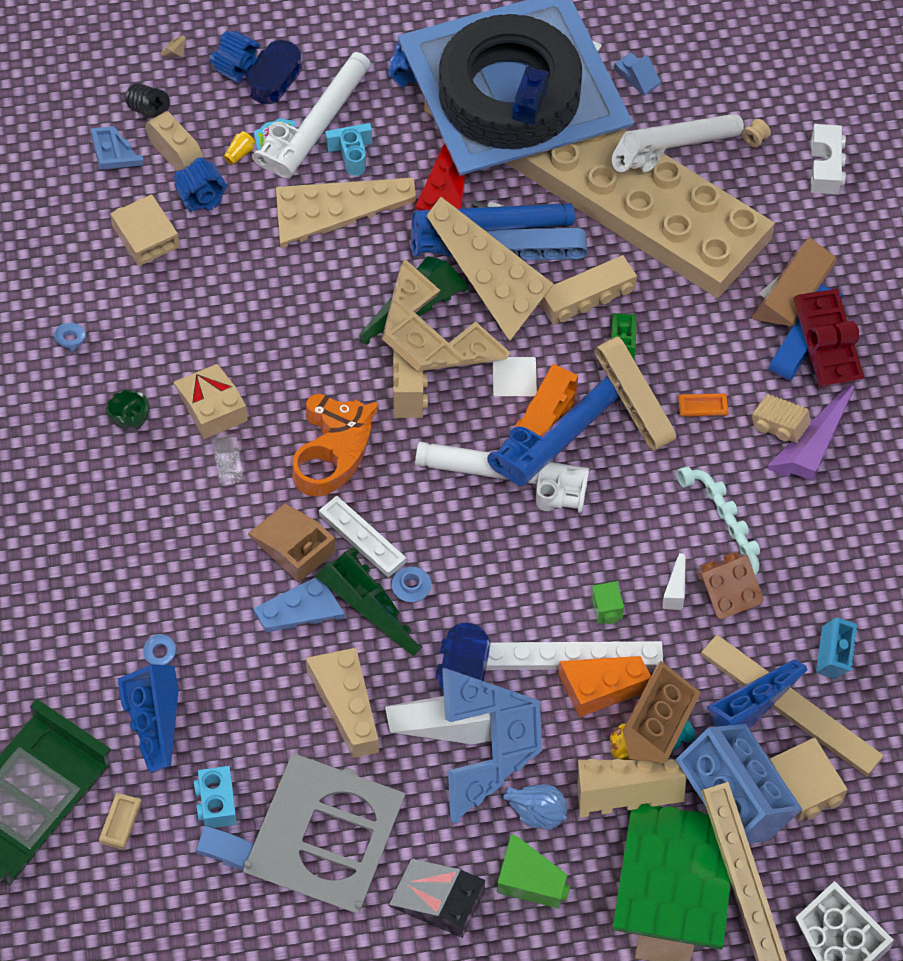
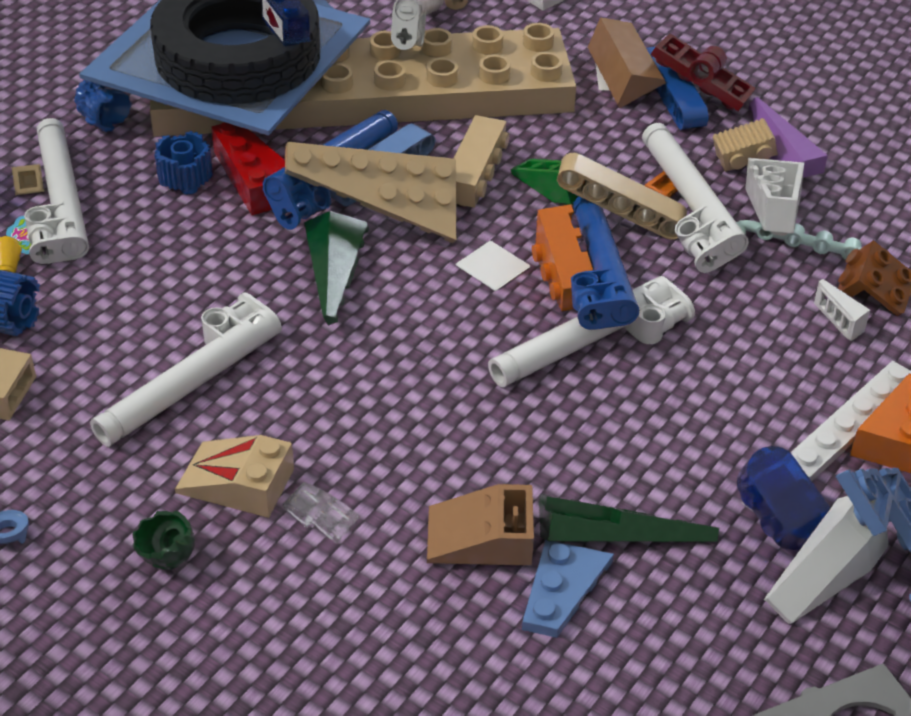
camera: 45 degrees left, 15 degrees down
tan wing [276,178,416,249] -> none
orange animal [292,394,378,497] -> none
tan wedge [305,648,379,758] -> none
white plate [319,496,406,578] -> none
medium azure tile [325,123,372,176] -> none
tan wing [382,259,511,371] -> none
medium blue piece [392,567,432,603] -> none
tan wedge [393,349,428,418] -> none
bright green brick [591,581,624,624] -> none
none -> tan slope [12,164,44,195]
none -> white piece [90,293,282,447]
none -> blue brick [154,131,213,195]
none -> white piece [642,123,749,273]
none -> white wedge [745,158,804,236]

